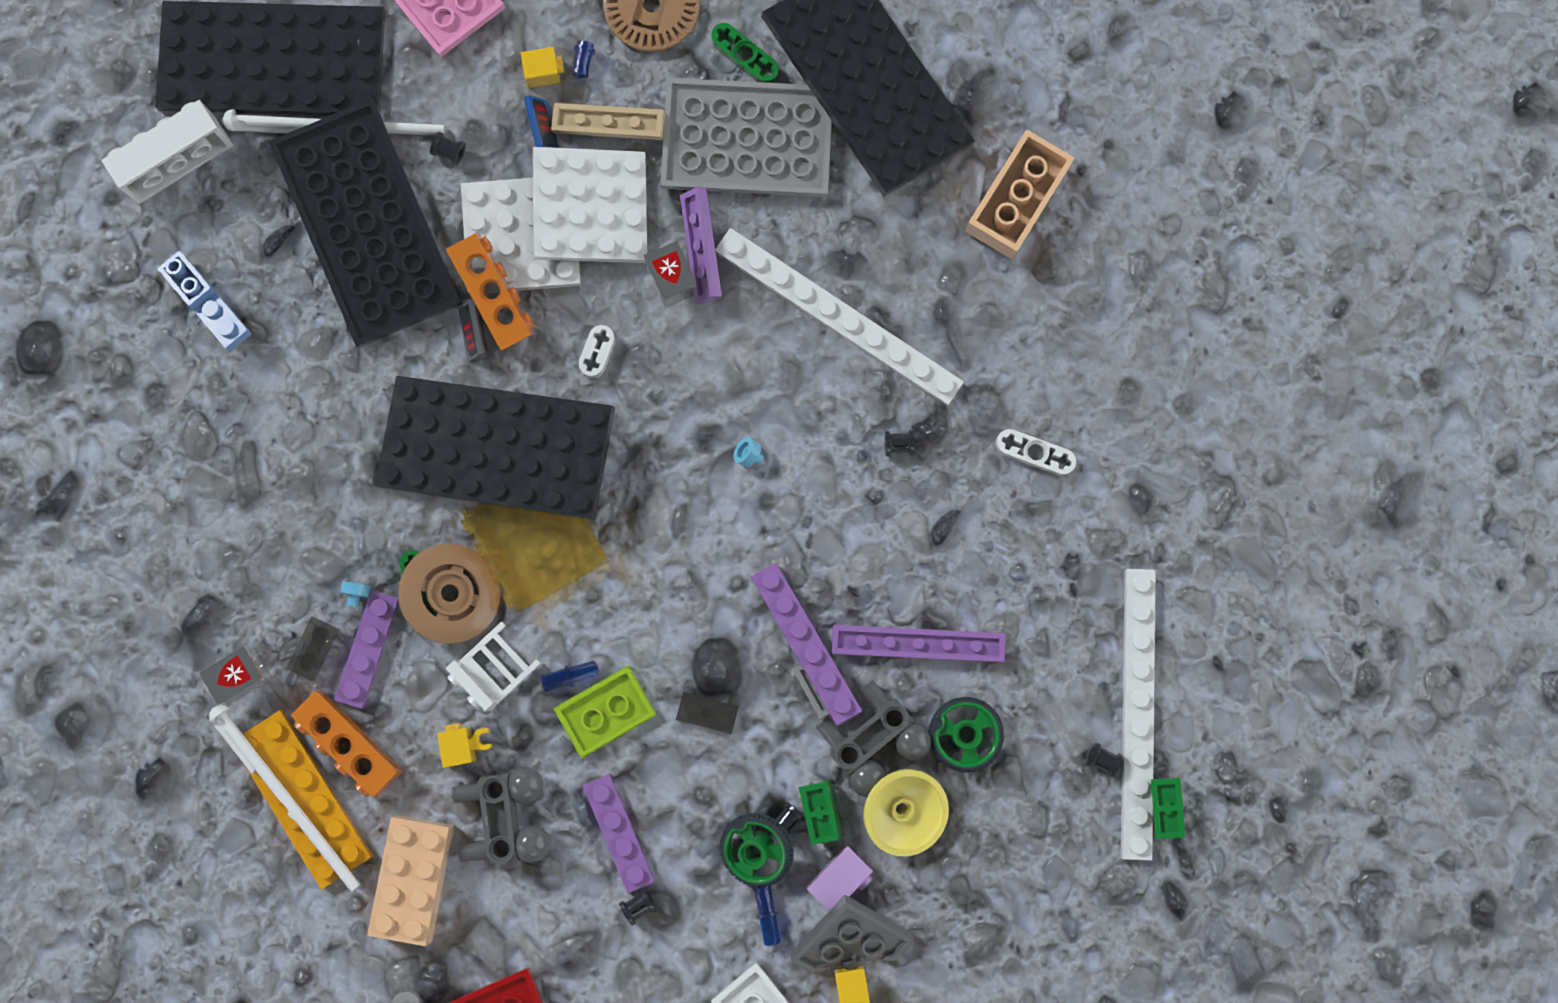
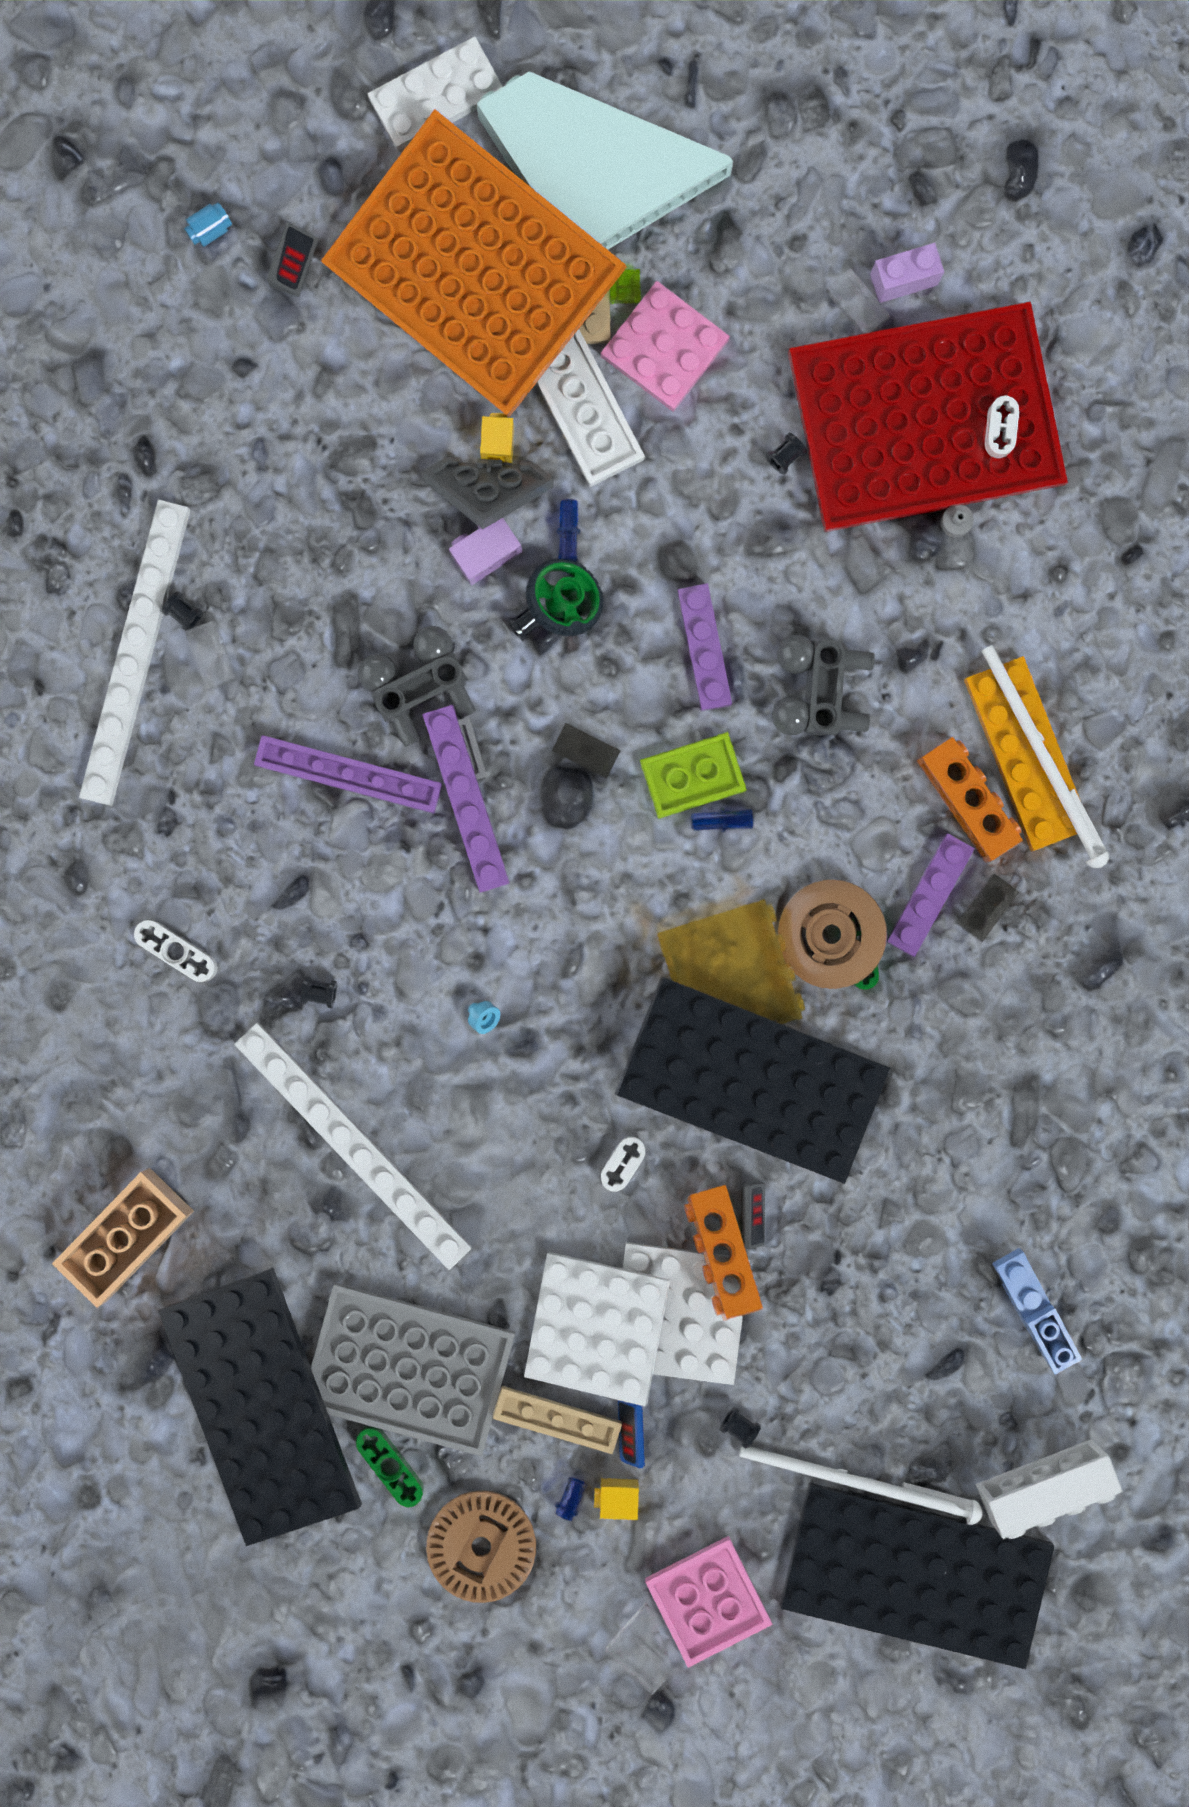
camera: 165 degrees left, 5 degrees up
piece [200,646,273,705] -> none
black plate [268,98,462,348] -> none
medium azure tile [340,581,371,607] -> none
light nougat brick [367,815,455,946] -> none
yellow brick [437,723,493,768] -> none
white plate [446,622,541,711] -> none
black bush [619,888,657,926] -> none
piece [643,241,696,308] -> none
medium lavender plate [680,187,722,304] -> none
green hinge [799,779,845,845] -> none
light yellow dish [864,769,949,856] -> none
green wheel [929,697,1004,773] -> none
green hinge [1151,777,1186,839] -> none

